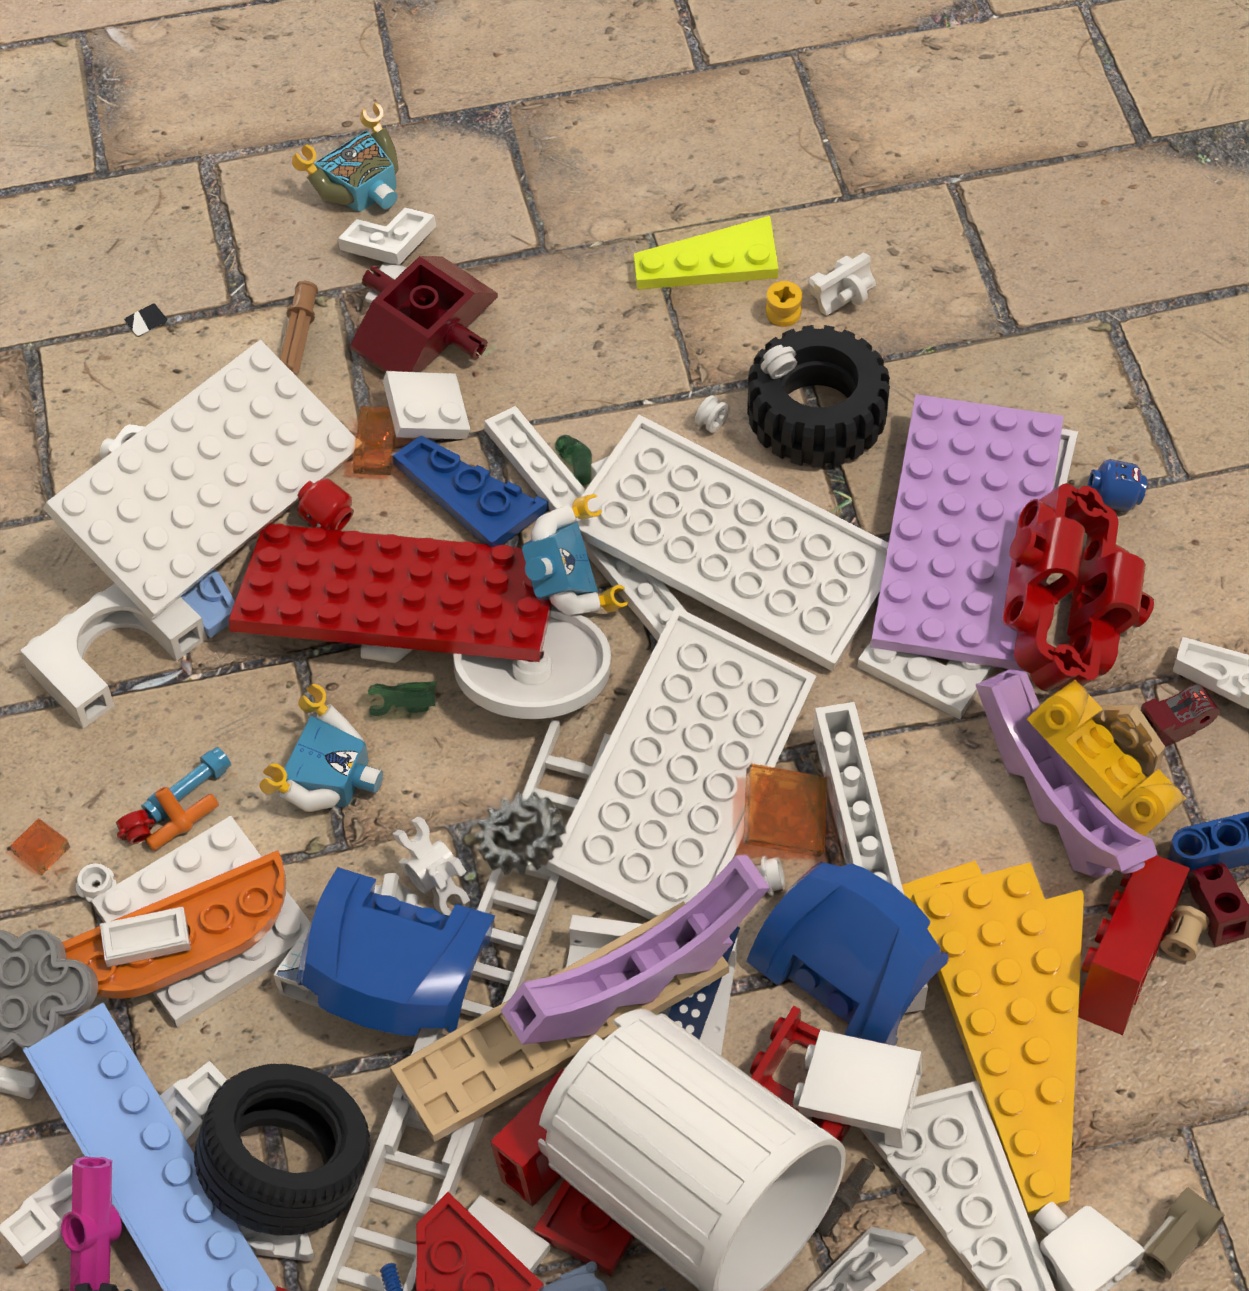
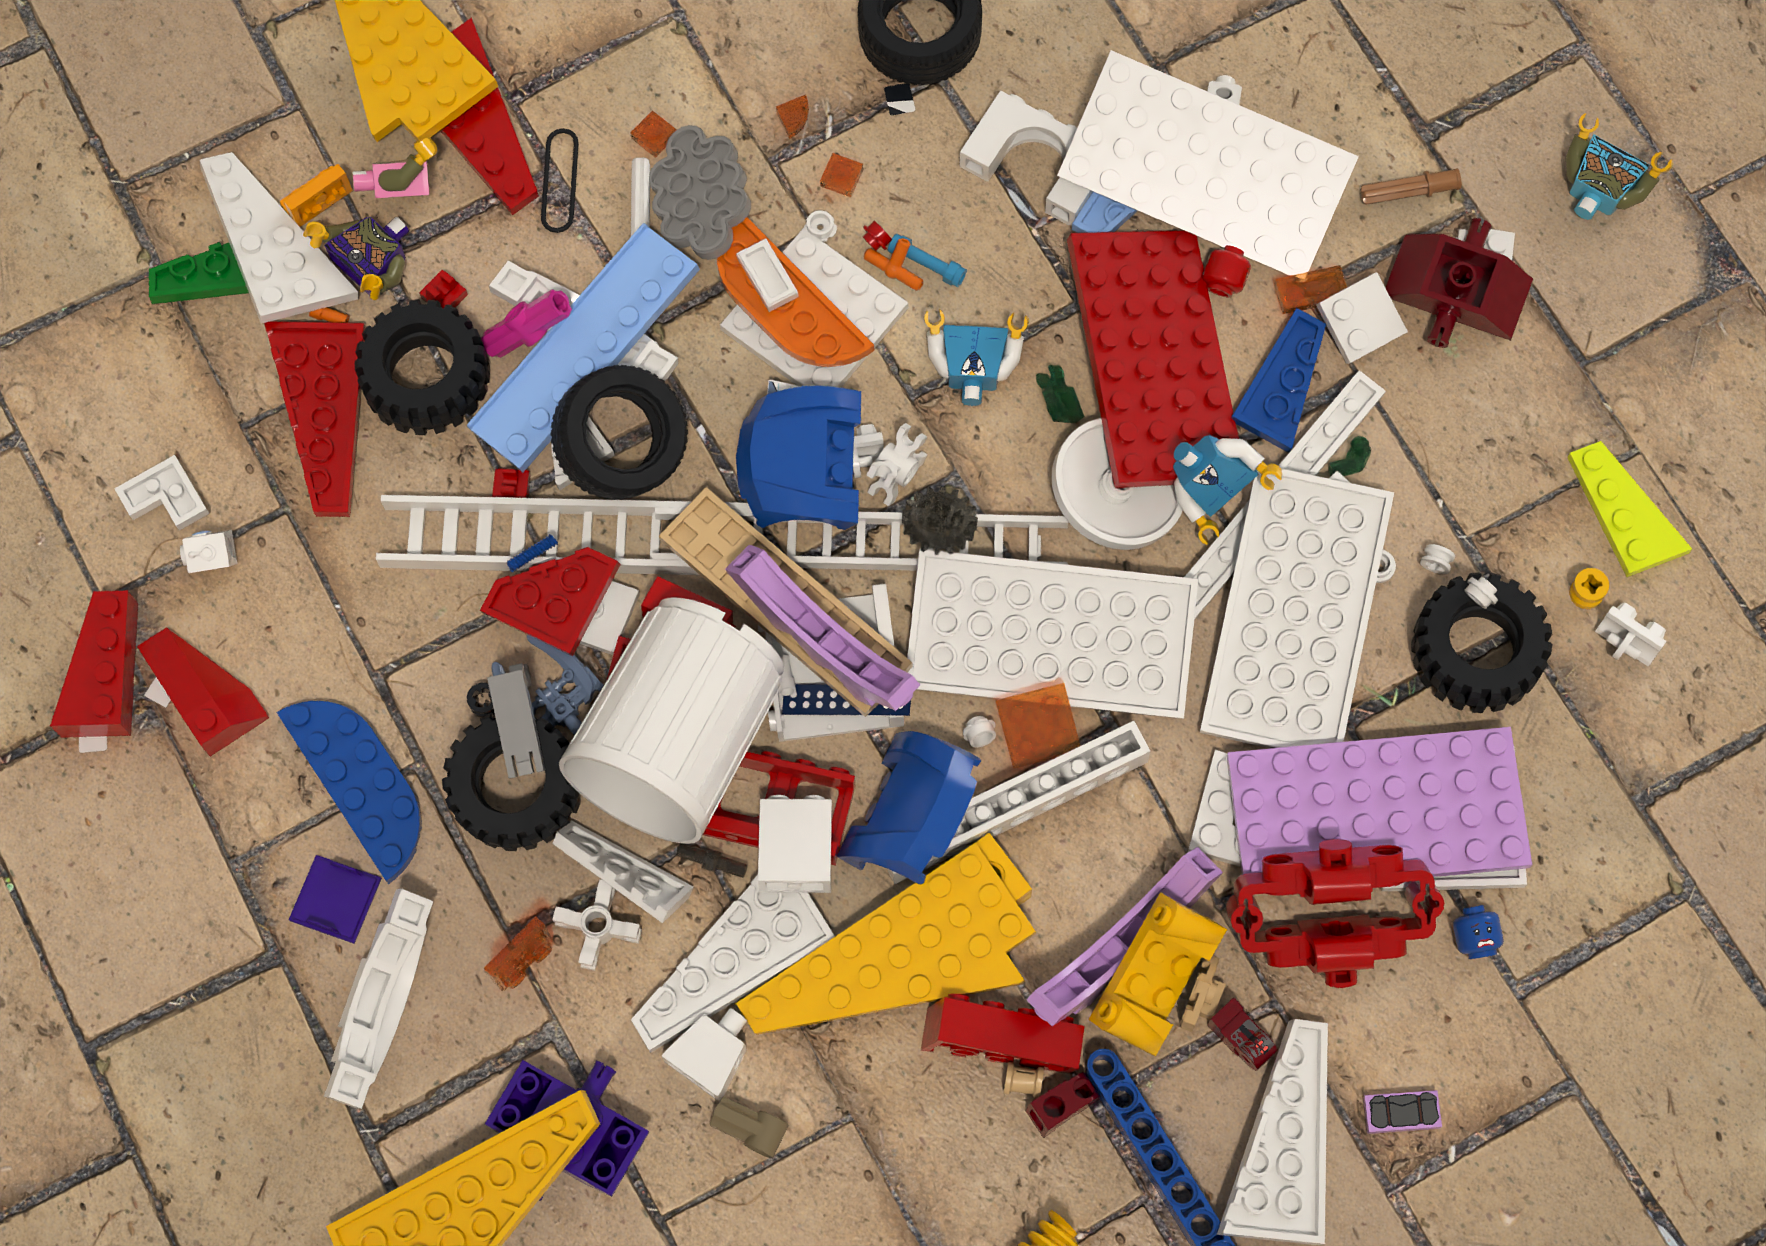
camera: 75 degrees right, 15 degrees up
black sticker [124,303,168,336] -> none
white plate [338,208,436,266] -> none

